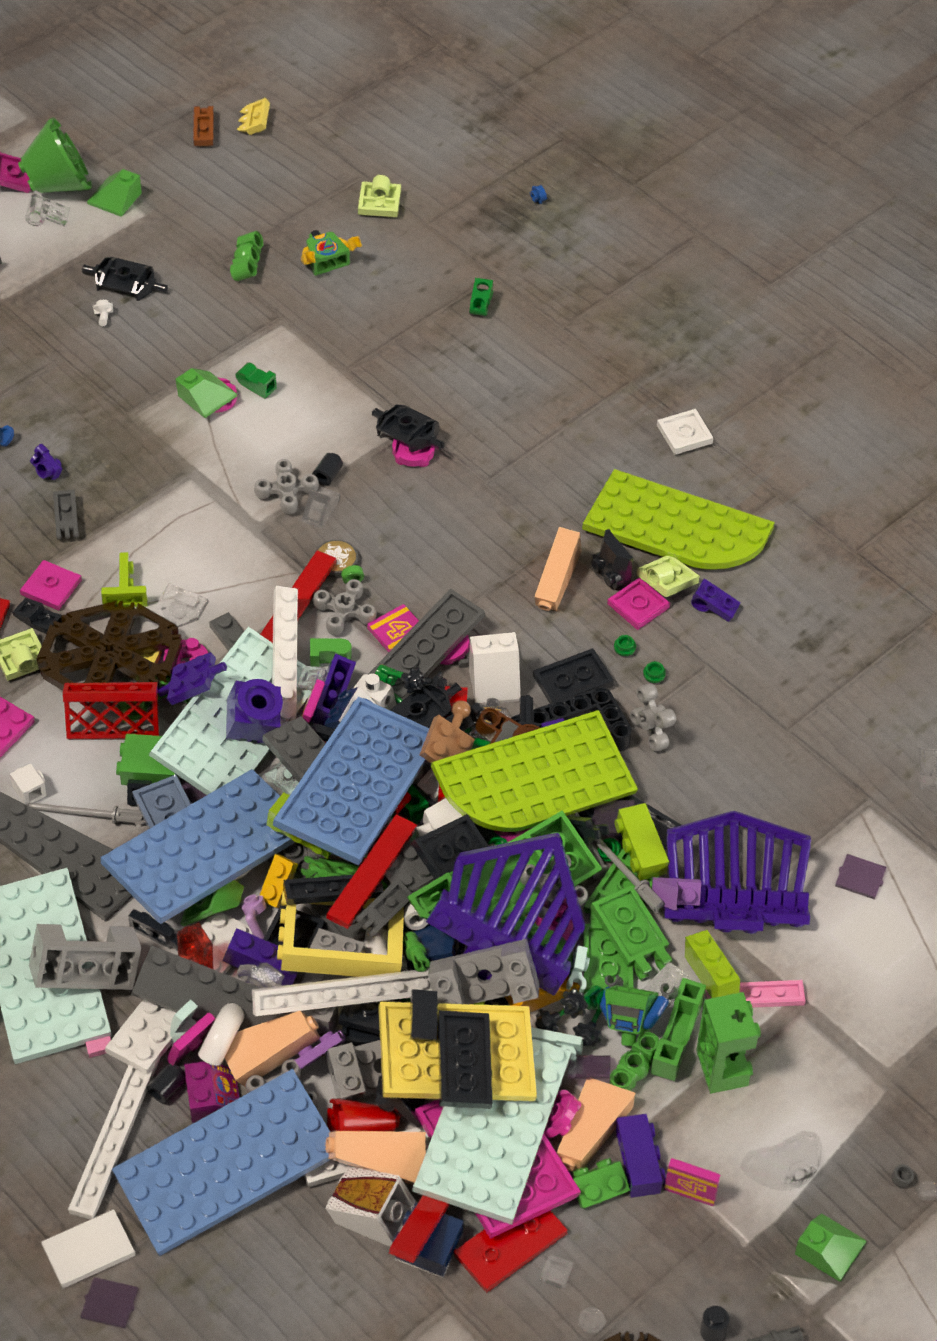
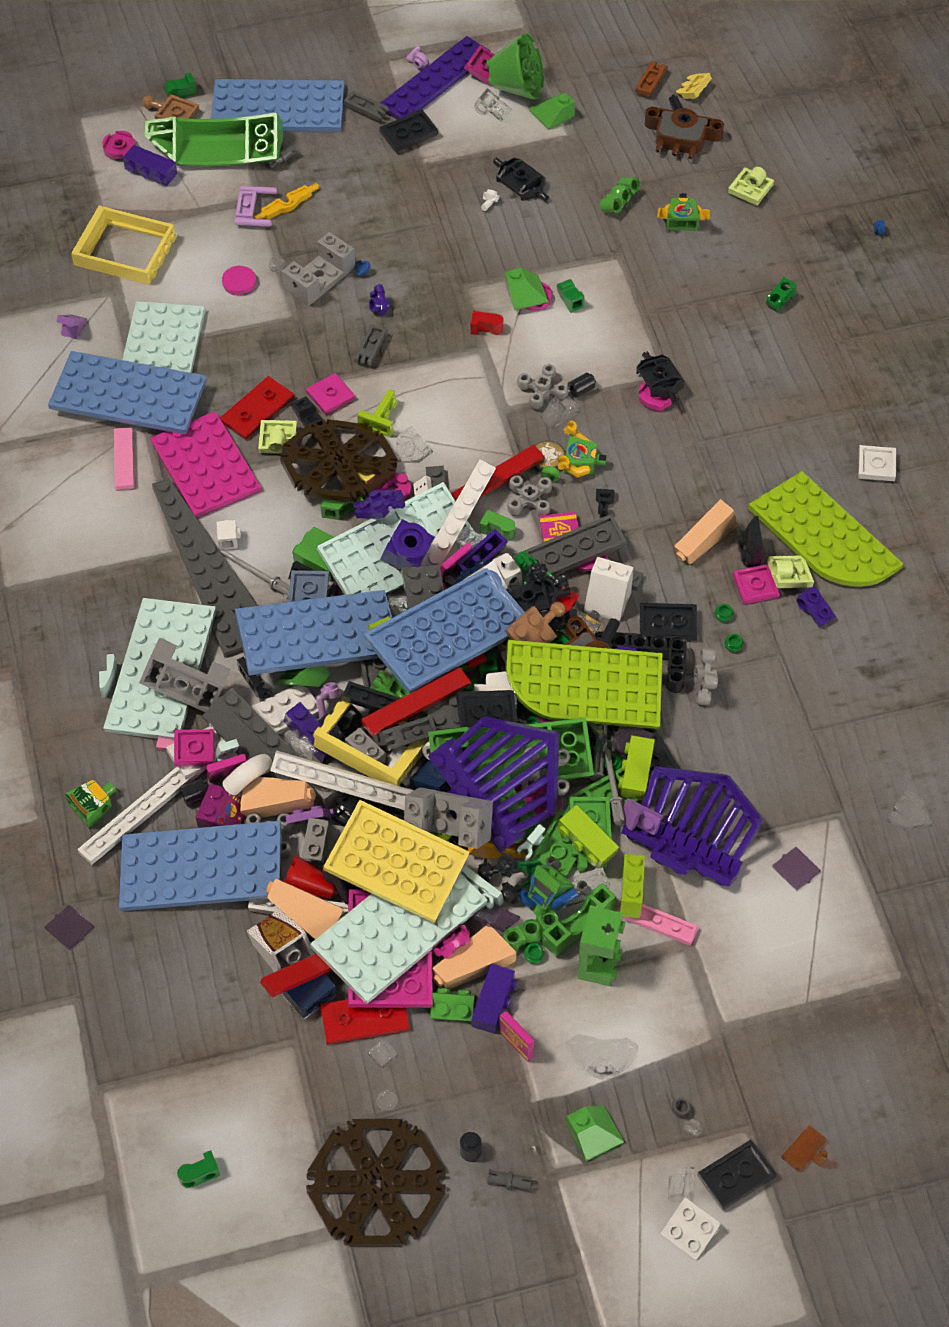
camera: 30 degrees right, 5 degrees up
white tile [41,1209,135,1289] -> none
red fence [62,682,159,739] -> none
clear red bracket [177,923,213,969] -> none
yellow plate [260,854,298,908] -> none
bright green pin [403,932,430,972] -> none
black slope [410,989,438,1041] -> none
black plate [437,1010,493,1109] -> none
none -> torso [65,780,116,829]
none -> dark pink tile [174,729,214,767]
none -> white tile [413,475,432,496]
none -> red leg [471,311,504,335]
none -> blue piece [519,890,537,908]
none -> green plate [524,943,545,964]
none -> lime brick [557,805,619,869]
none -> torso [558,421,607,478]
none -> black piece [596,488,615,518]
none -> reddish brown piece [644,94,724,159]

